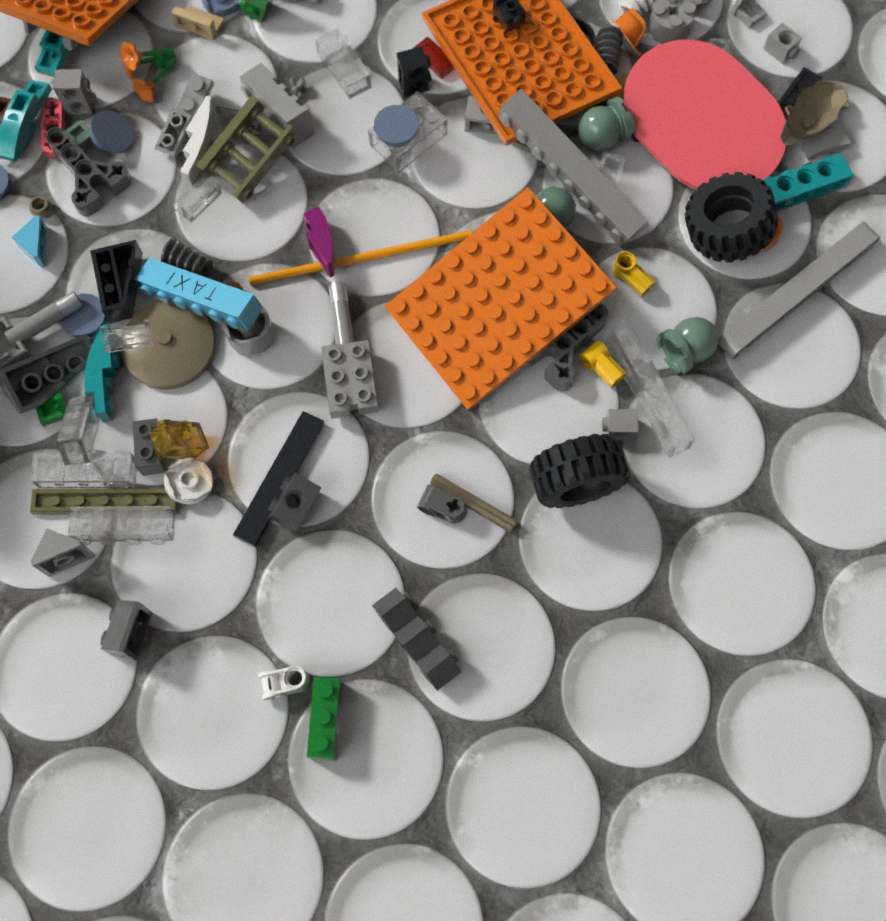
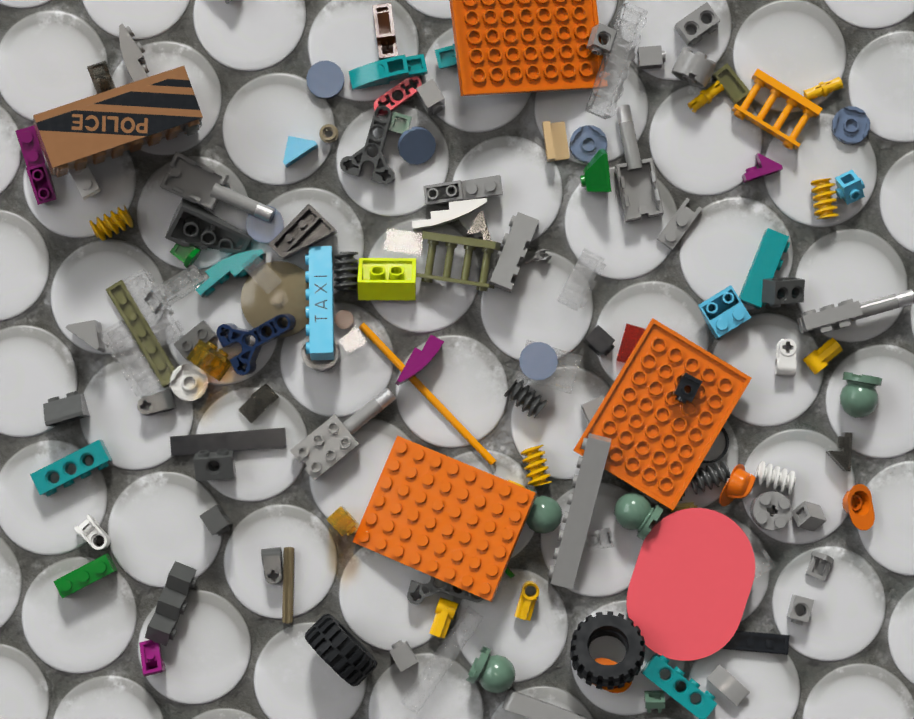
camera: 60 degrees right, 15 degrees up
plant [120,42,177,103] -> none
dark tan piece [780,81,850,145] -> none
none -> teal brick [30,440,112,497]
none -> dark grey piece [137,389,176,416]
none -> magenta slope [139,640,166,677]
none -> dark grey brick [200,505,232,536]
none -> dark blue beam [216,314,296,375]
none -> clear smoke slope [238,383,279,423]
none -> clear yellow brick [326,506,358,536]
none -> clear panel [339,325,368,355]
none -> neon yellow slope [357,258,416,301]
none -> dark grey piece [504,380,548,418]
none -> yellow piece [521,445,552,486]
none -> sand green tile [644,691,665,713]

